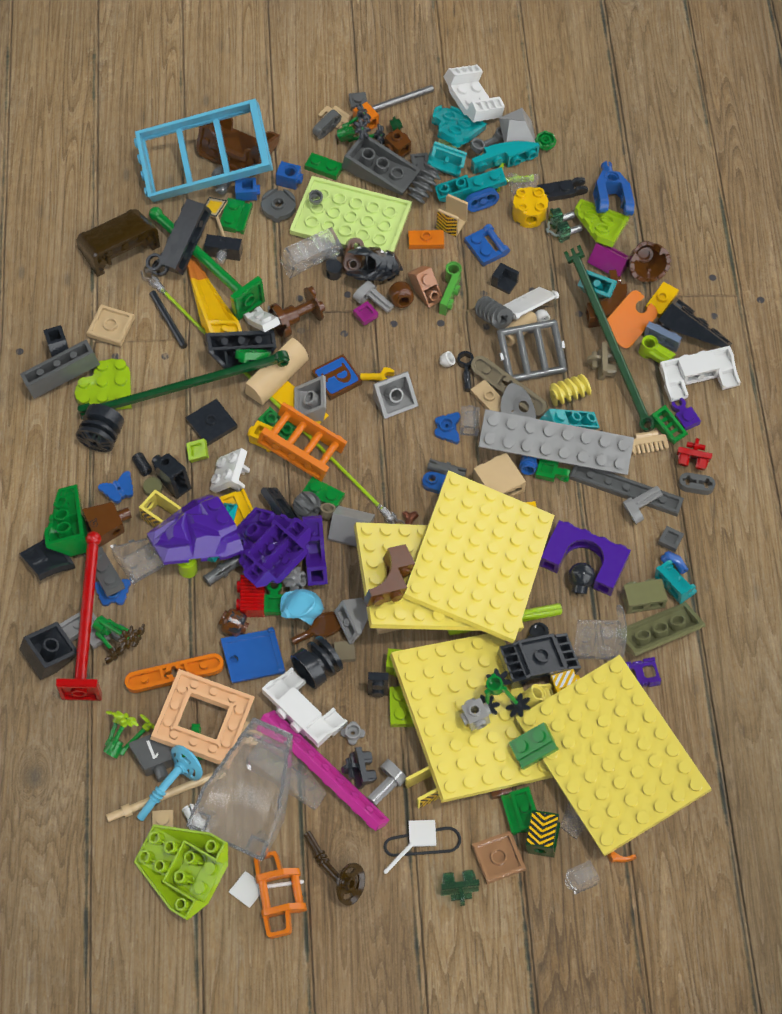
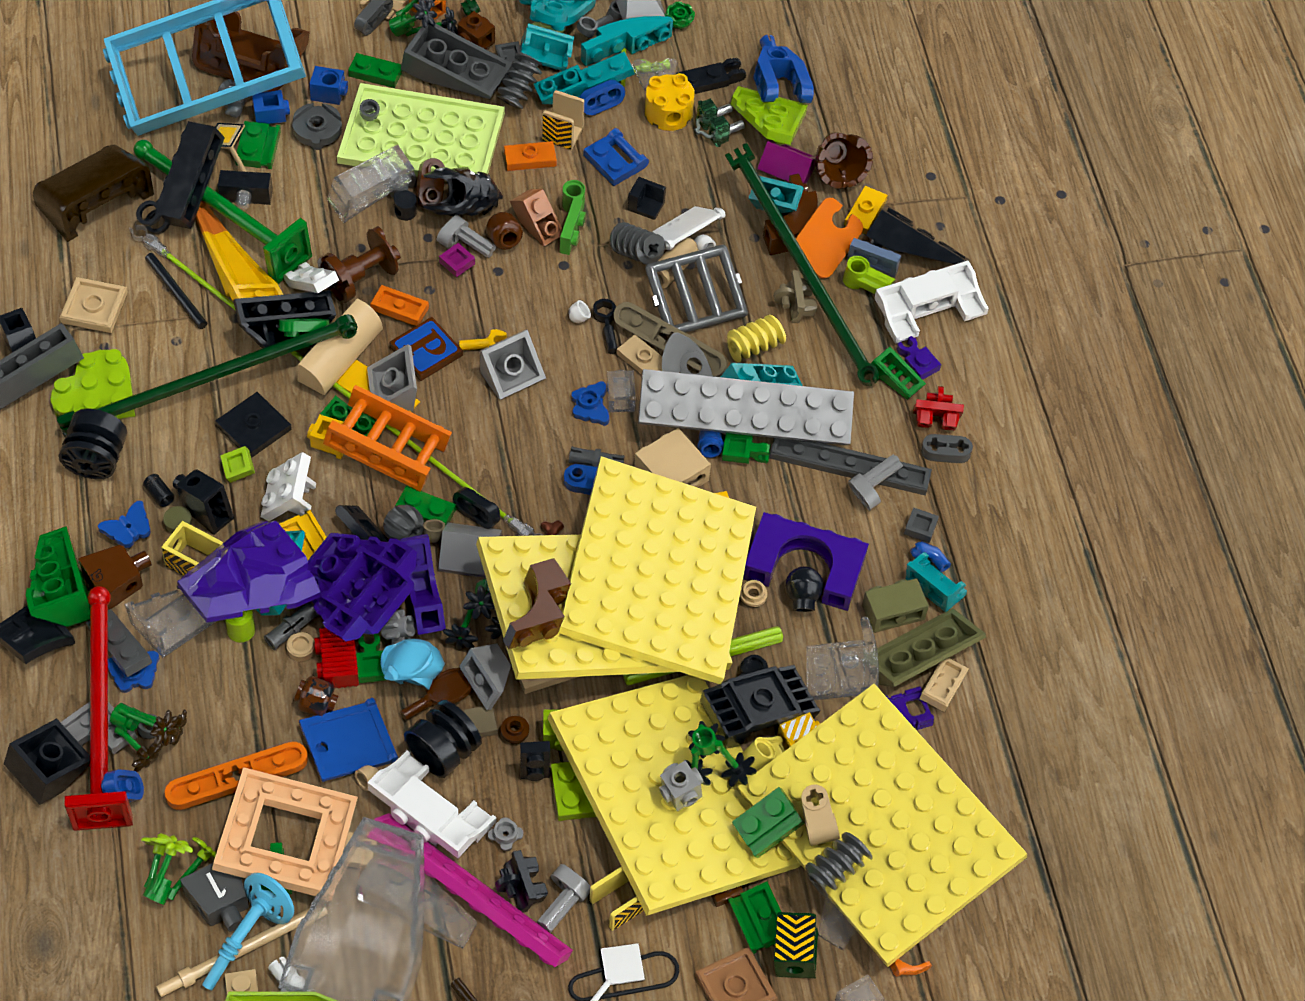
camera: 10 degrees left, 5 degrees down
tan piece [632,430,669,456] -> none
none -> blue plate [101,769,144,802]
none -> tan tile [286,632,315,662]
none -> tan hinge [355,765,379,791]
none -> orange plate [370,285,429,326]
none -> black plant [443,579,504,651]
none -> black plate [453,487,500,529]
none -> reddish brown plate [501,716,530,744]
none -> tan plate [740,580,768,607]
none -> tan piece [801,784,840,846]
none -> dark grey piece [805,832,873,897]
none -> tan plate [920,658,969,712]

